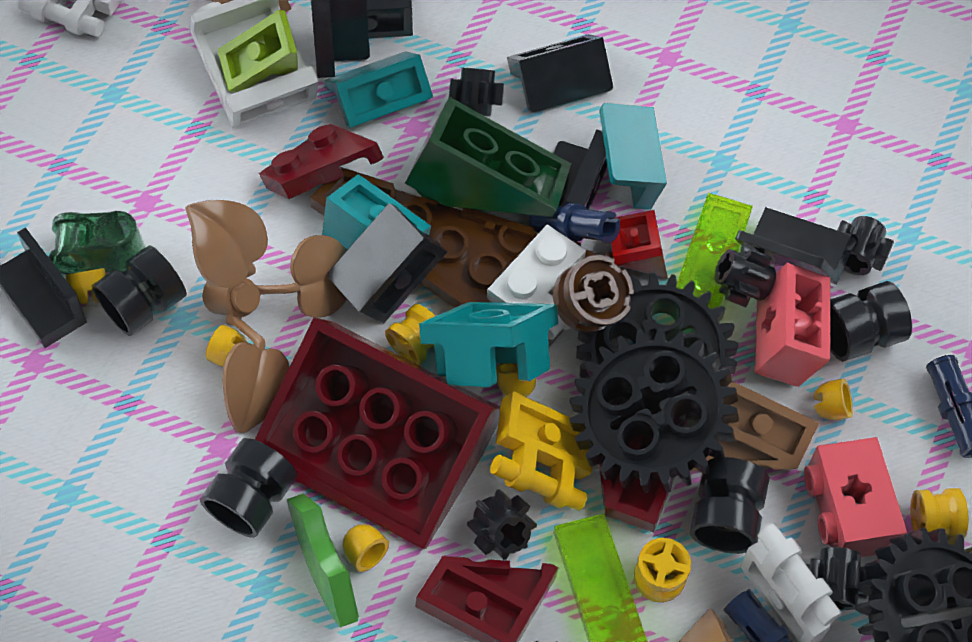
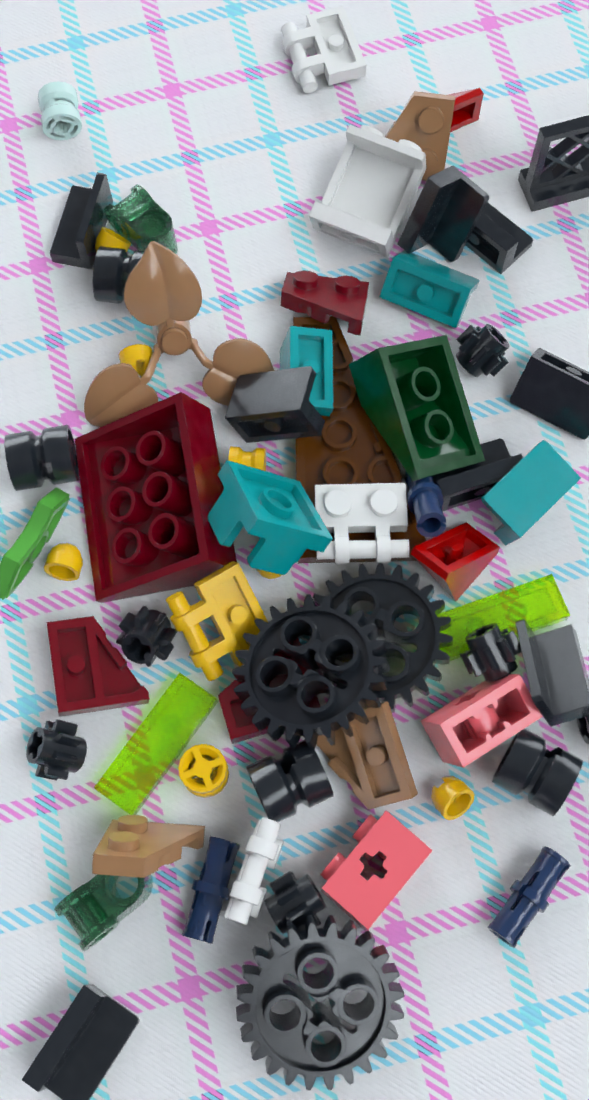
camera: 55 degrees right, 10 degrees up
lime slope [217,10,298,92] -> none
reddish brown wheel [553,255,634,333] -> none
yellow wheel [910,488,969,538] -> none

